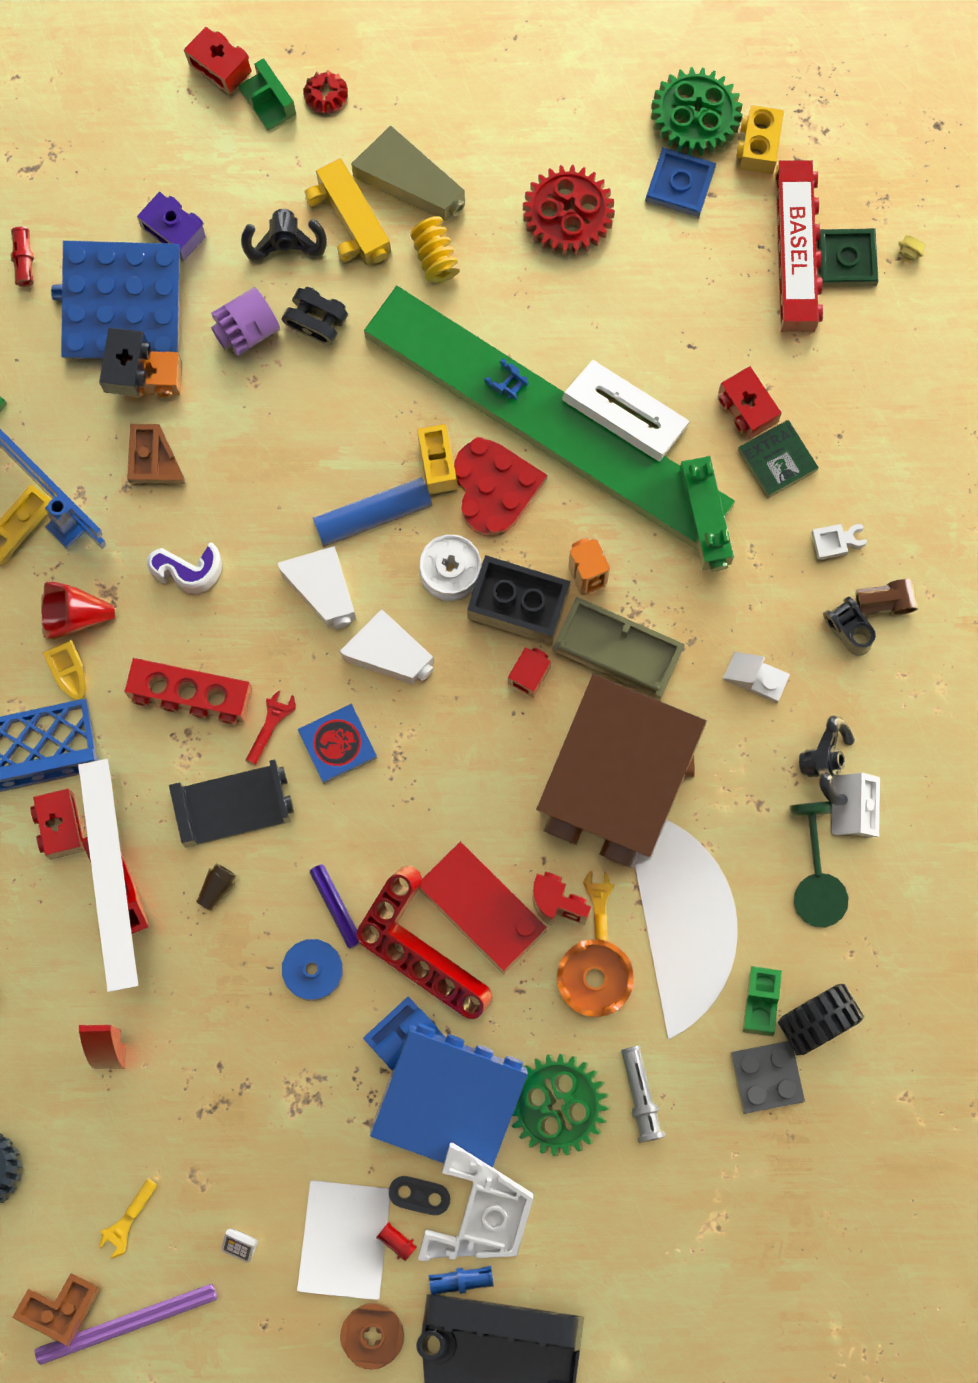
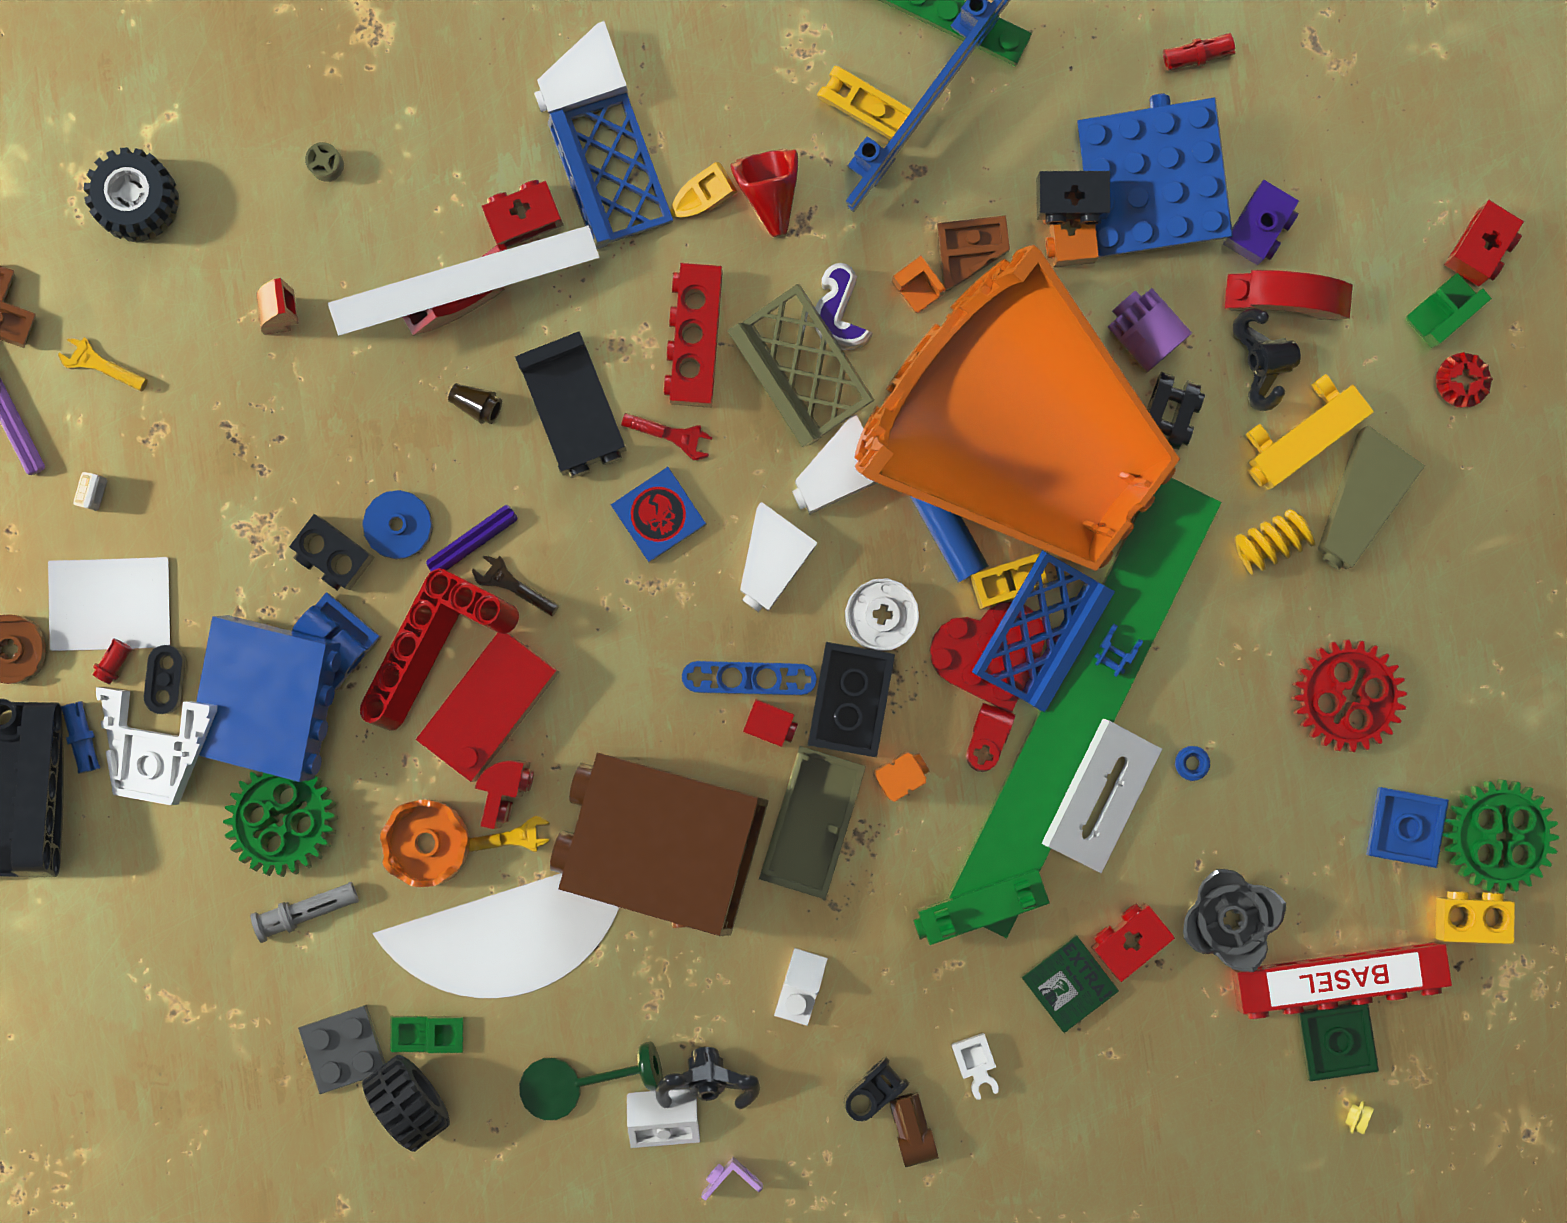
camera: 85 degrees right, 10 degrees up
none -> black brick [289,514,375,591]
none -> dark brown piece [472,556,559,616]
none -> blue beam [682,661,817,695]
none -> lavender bracket [701,1157,763,1201]
none -> olive fence [728,284,874,447]
none -> orange cone [854,245,1180,571]
none -> orange panel [892,256,945,313]
none -> red piece [966,703,1016,772]
none -> blue fence [972,550,1115,712]
none -> blue plate [1175,746,1210,781]
none -> dark grey brick [1183,869,1286,972]
none -> red arch [1225,270,1353,319]

